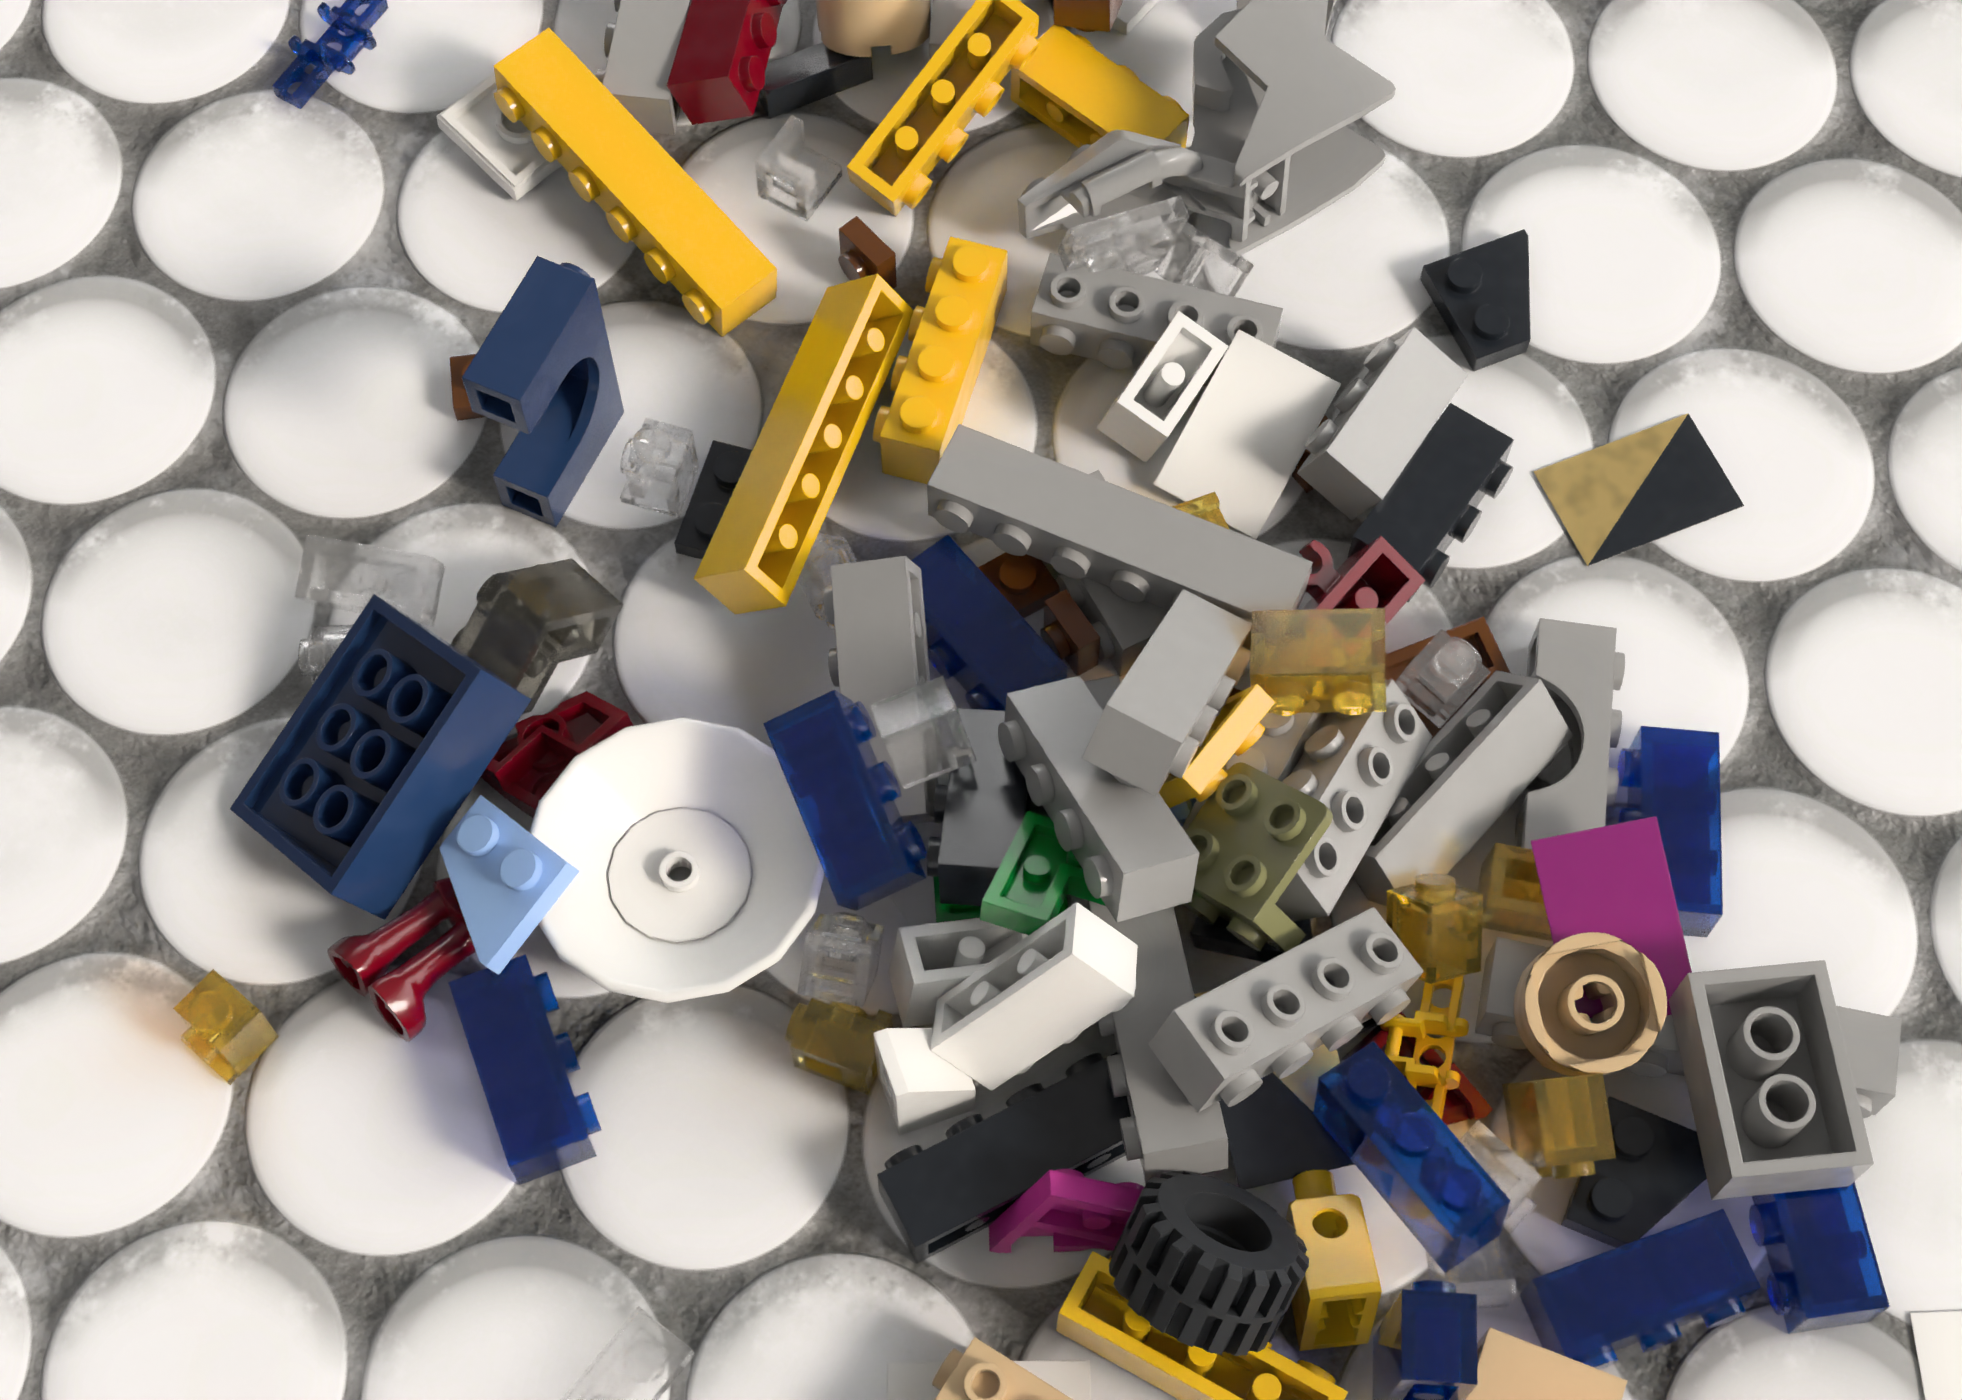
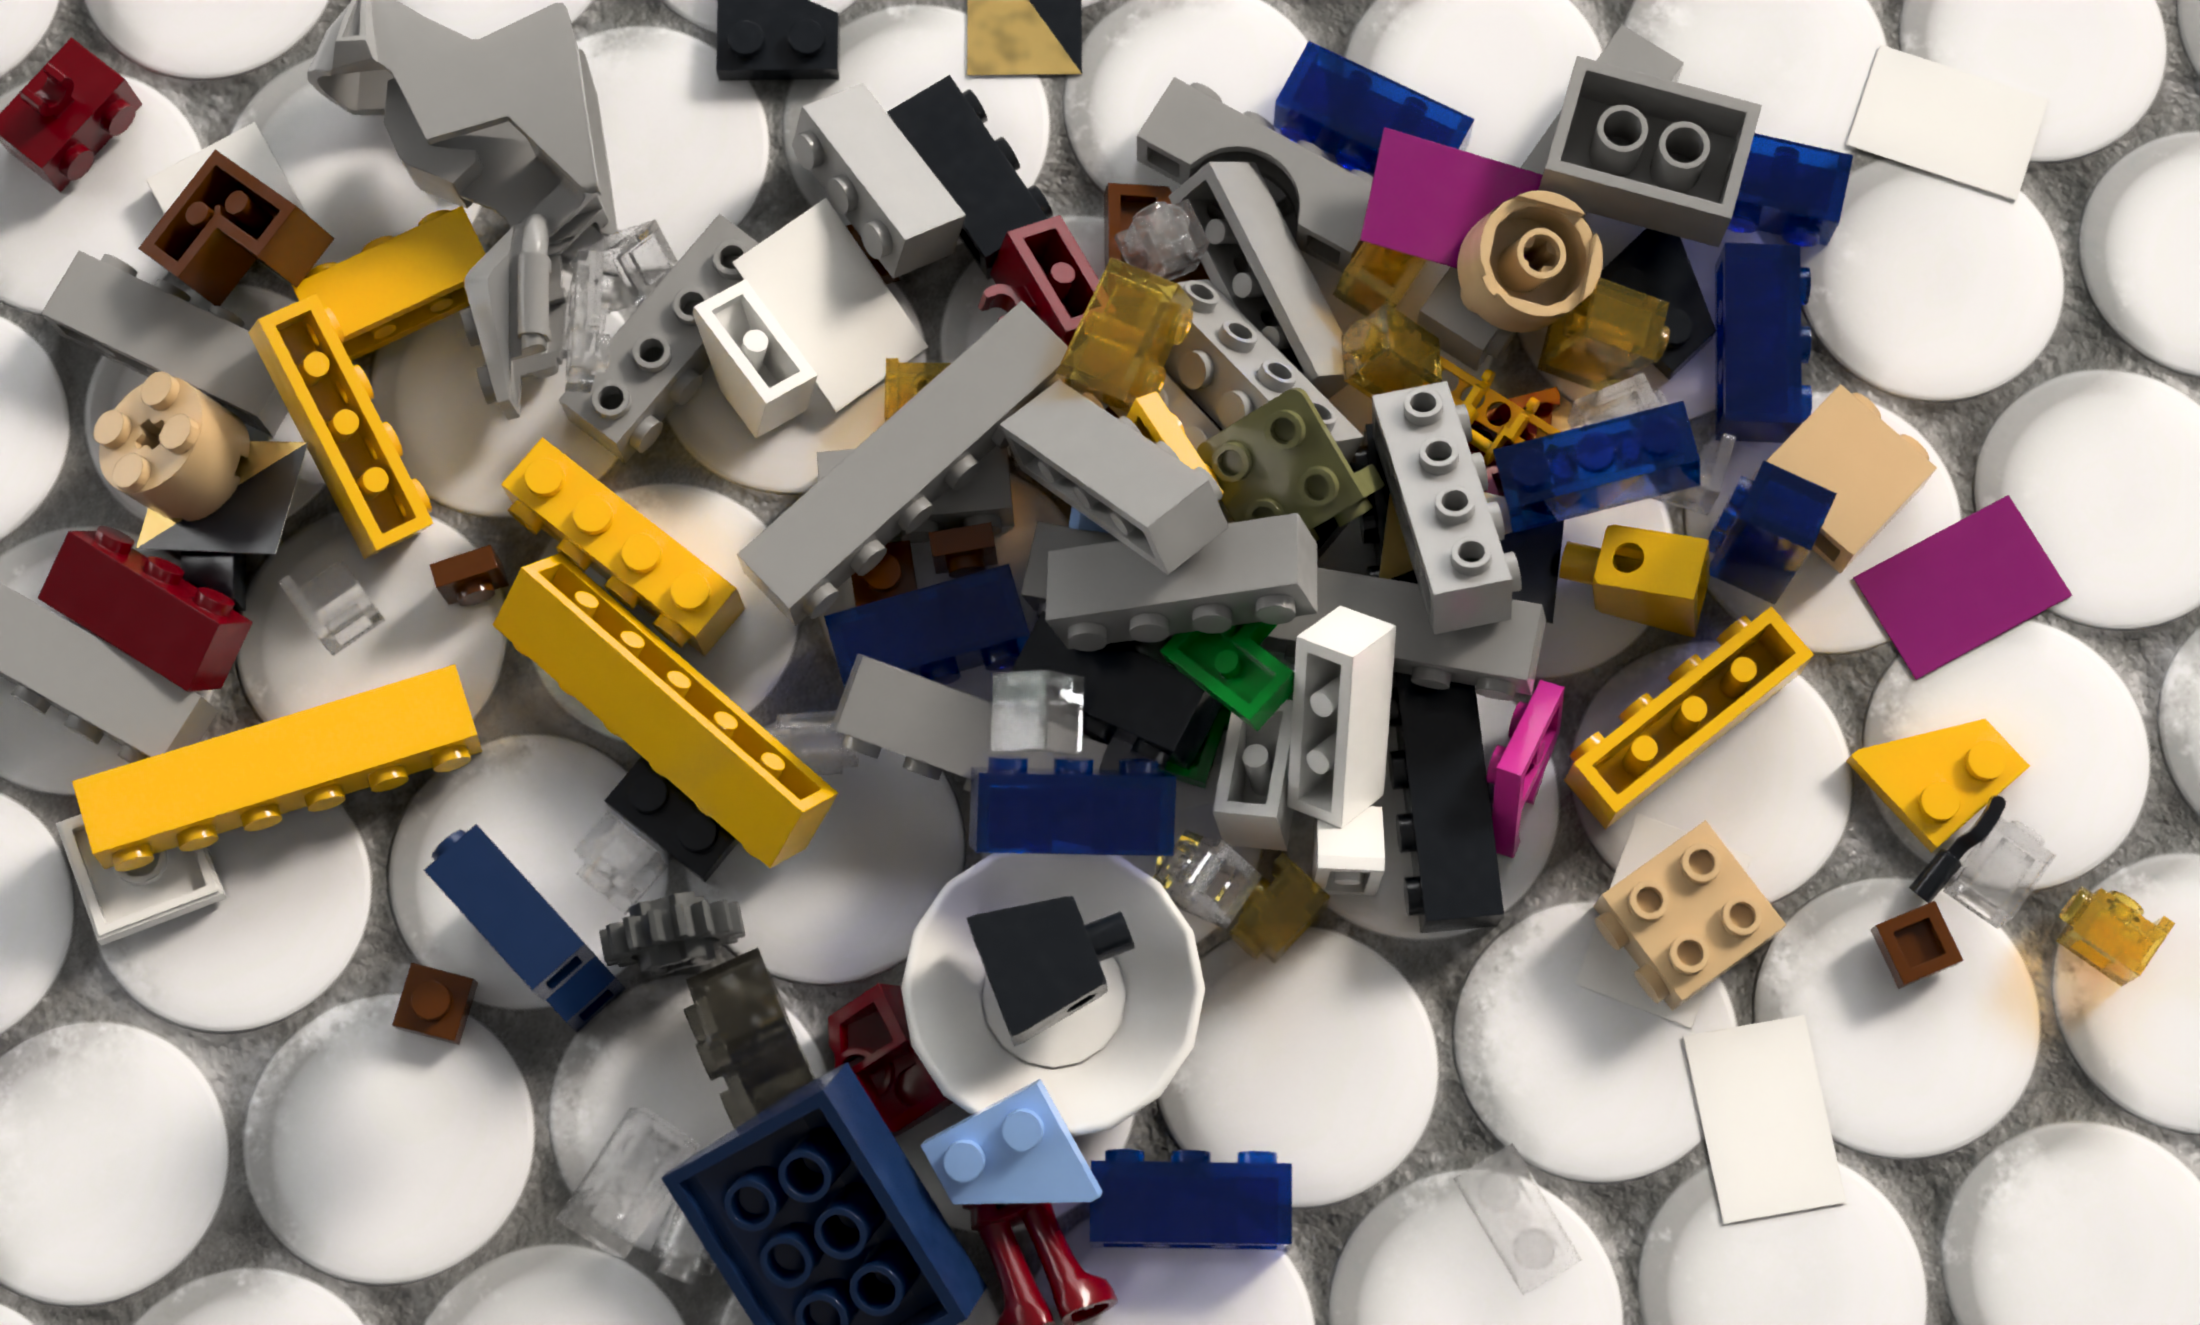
camera: 65 degrees left, 10 degrees up
black tyre [1109,1171,1309,1356] -> none
none -> black sticker [136,441,308,554]
none -> dark grey gear [599,892,746,976]
none -> black torso [967,896,1135,1046]

